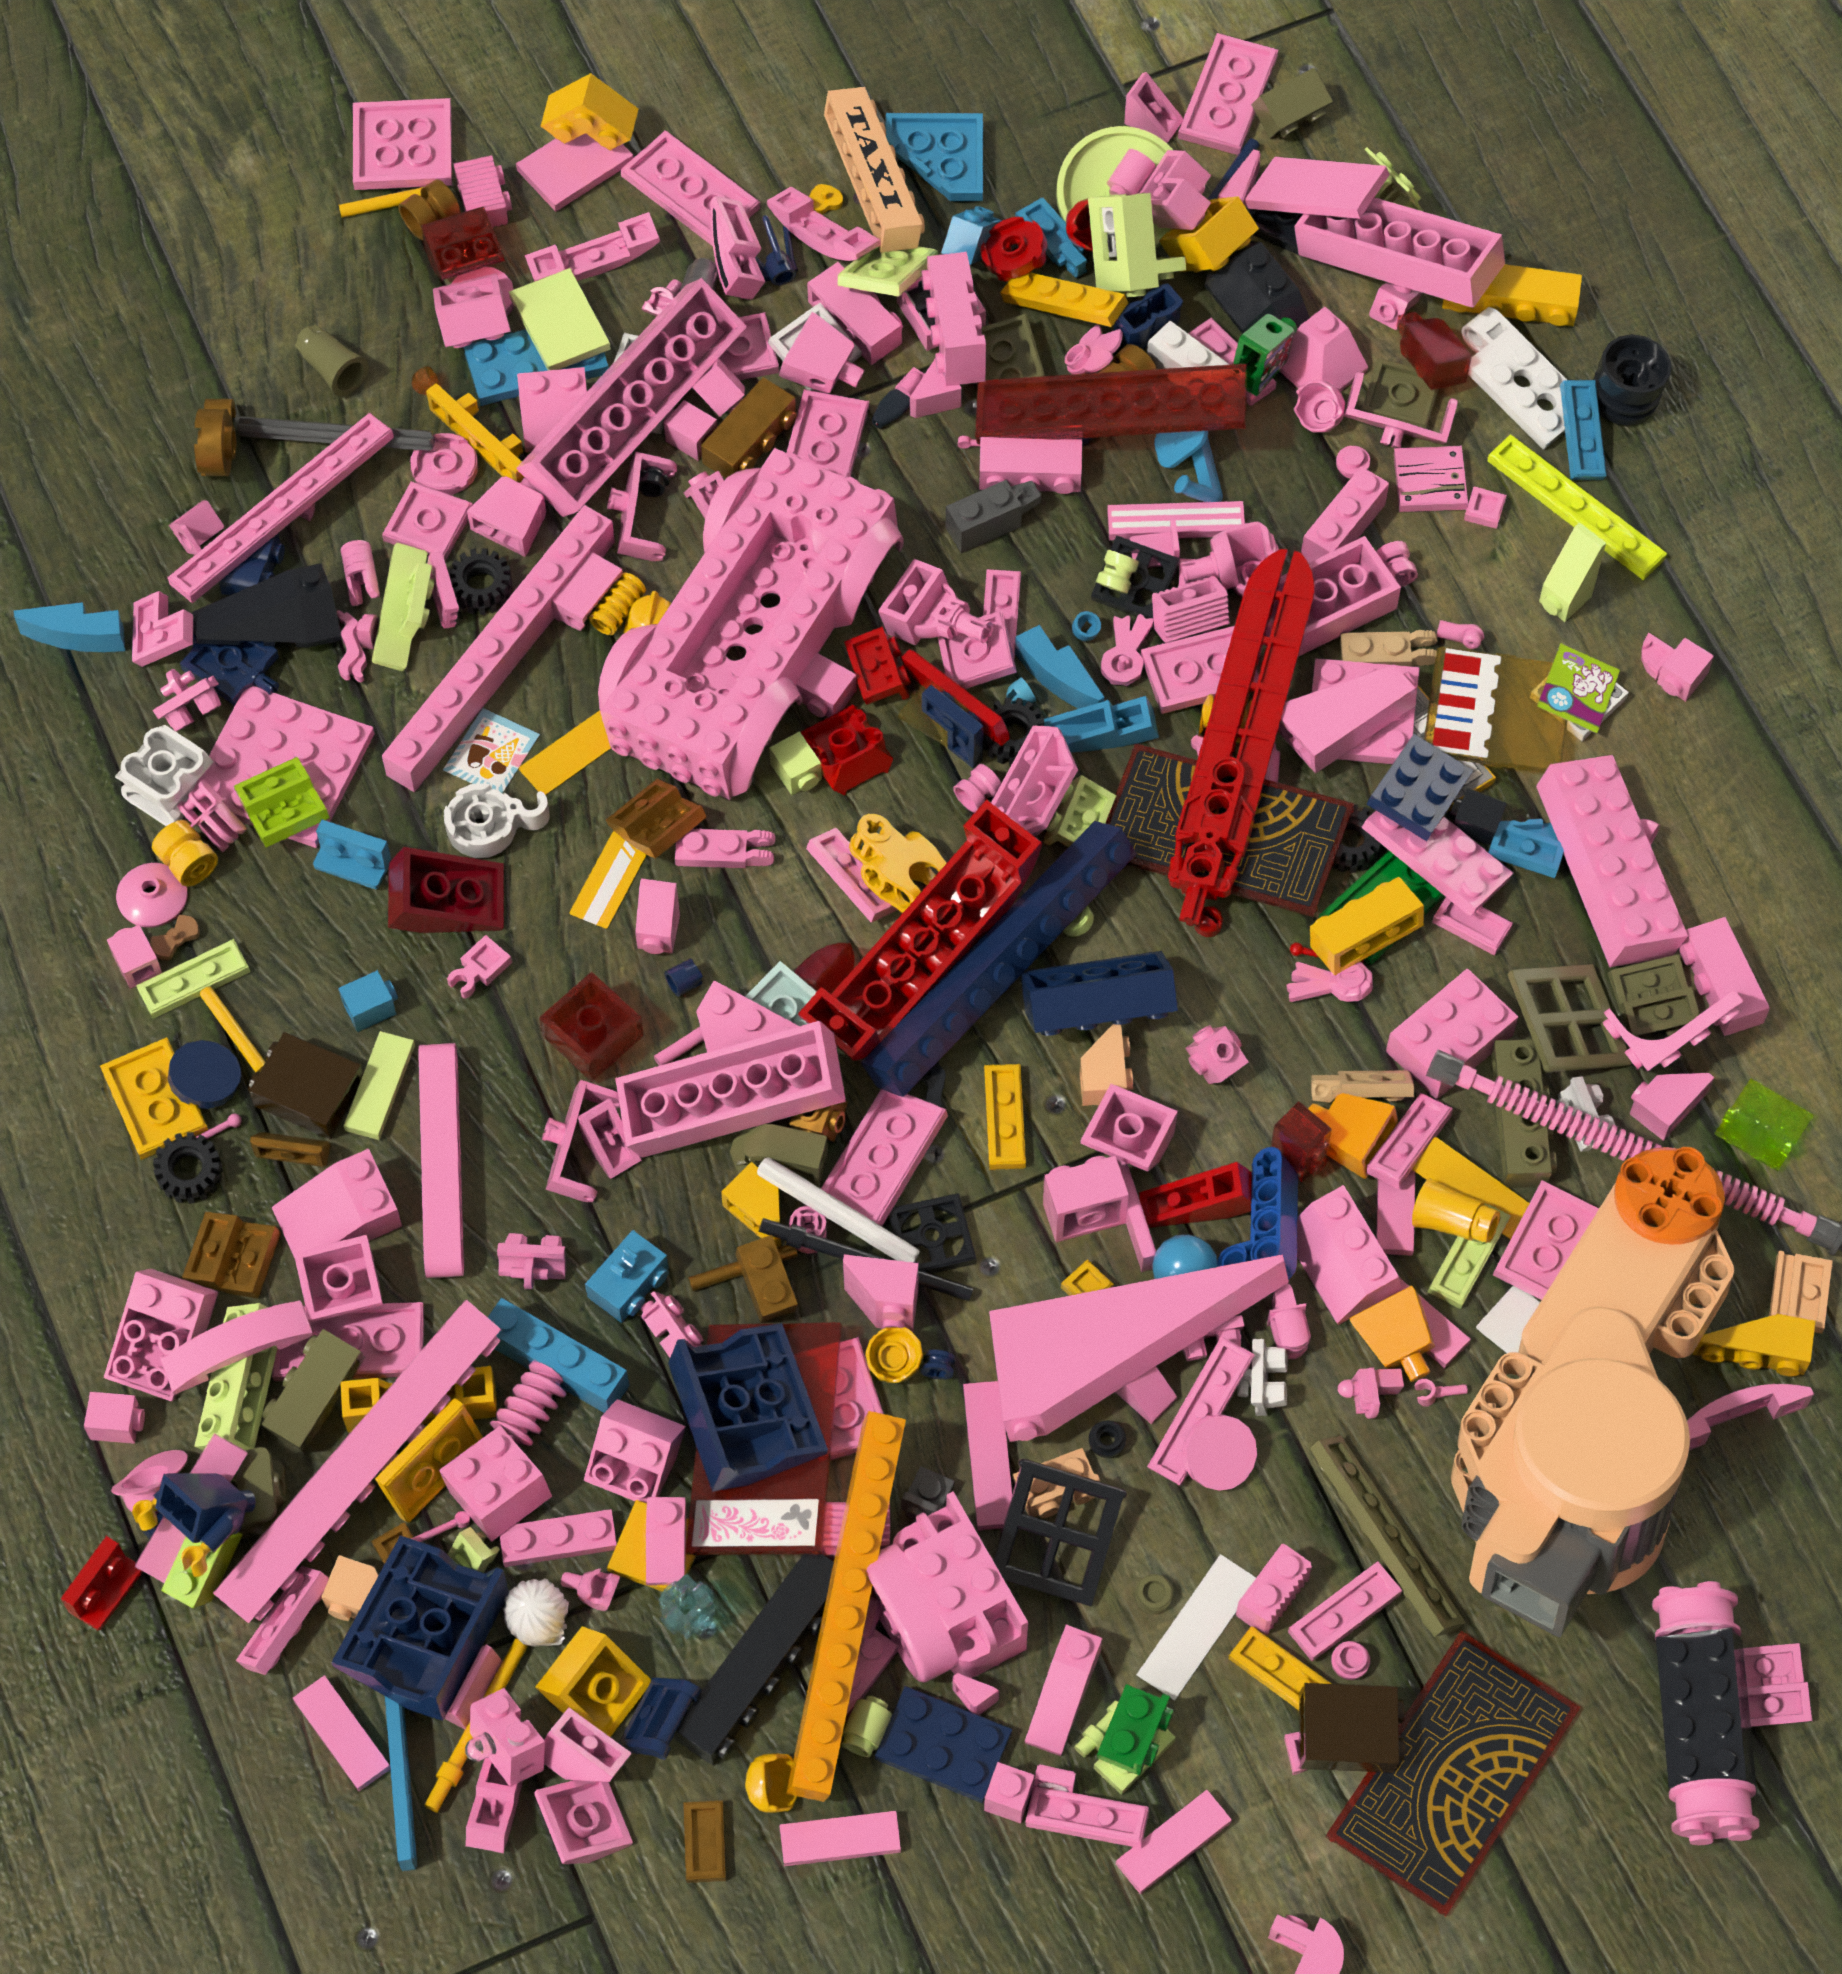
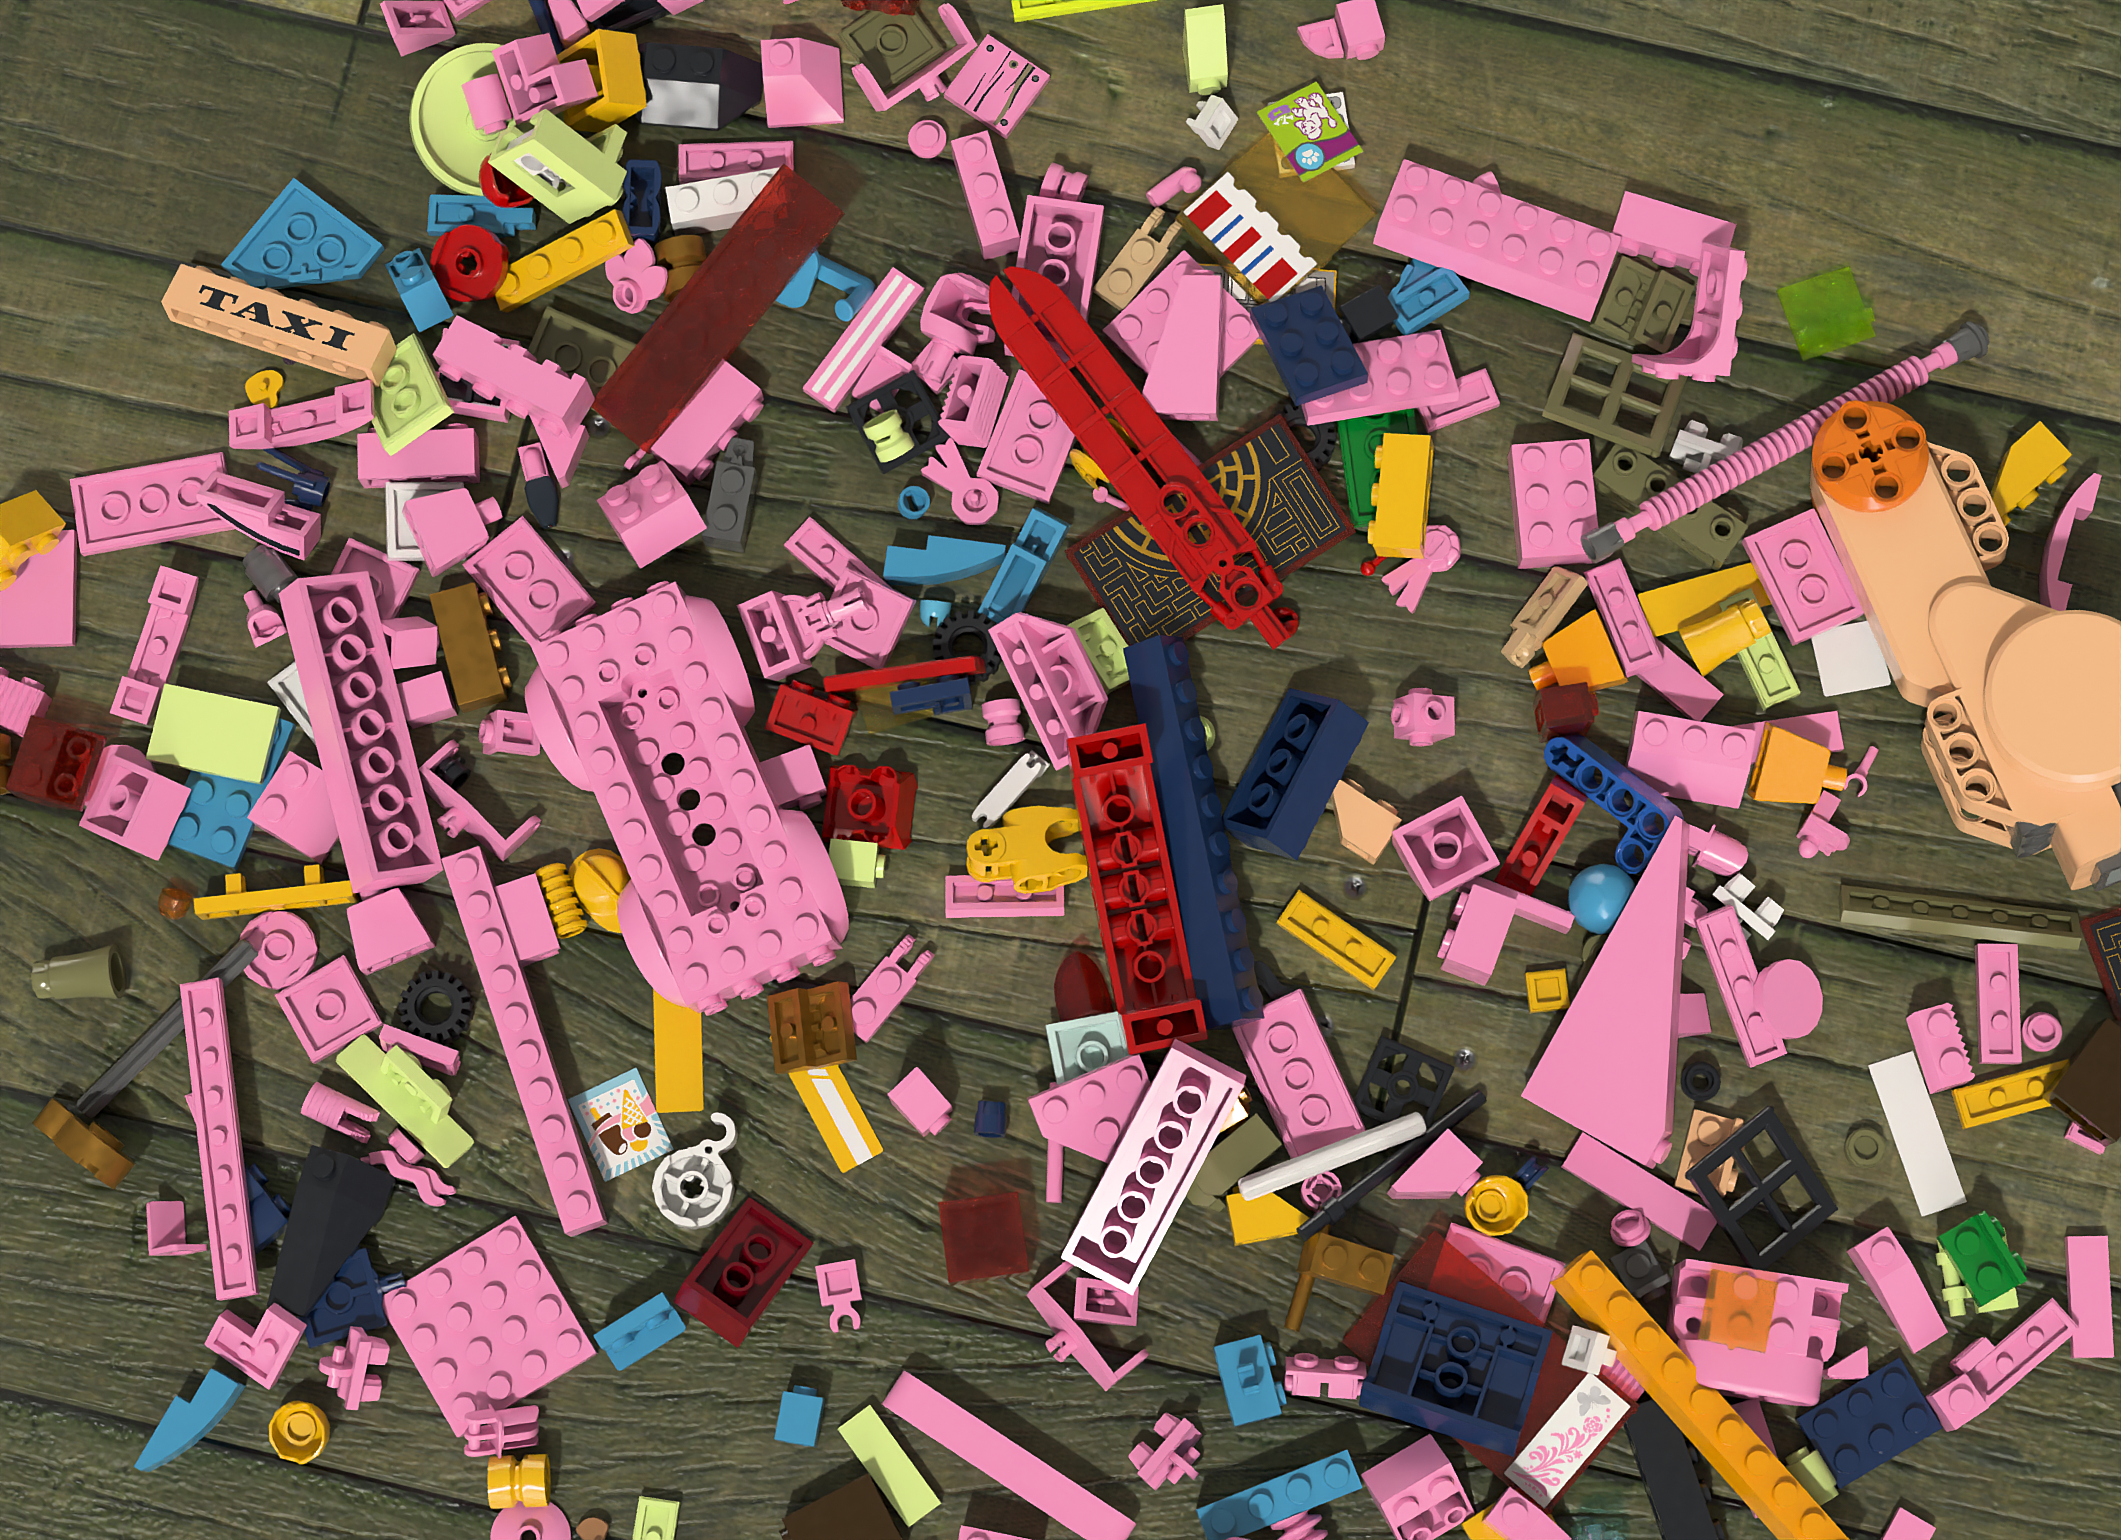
camera: 50 degrees left, 15 degrees up
white piece [115,725,213,826] -> none
lime slope [234,757,330,848] -> none
green torso [1232,314,1297,397] -> none
bright pink hair [1294,380,1346,433] -> none
bright pink tile [1464,487,1507,529] -> none
bright pink slope [1630,1073,1714,1141] -> none
light nougat plate [1769,1251,1833,1334] -> none
none -> yellow hair [269,1401,330,1465]
none -> bright pink brick [596,460,707,569]
none -> white piece [972,750,1050,829]
none -> white tile [1186,95,1238,150]
none -> white tile [1561,1325,1617,1375]
none -> bright pink plate [1610,1210,1651,1247]
none -> clear yellow piece [1698,1268,1778,1354]

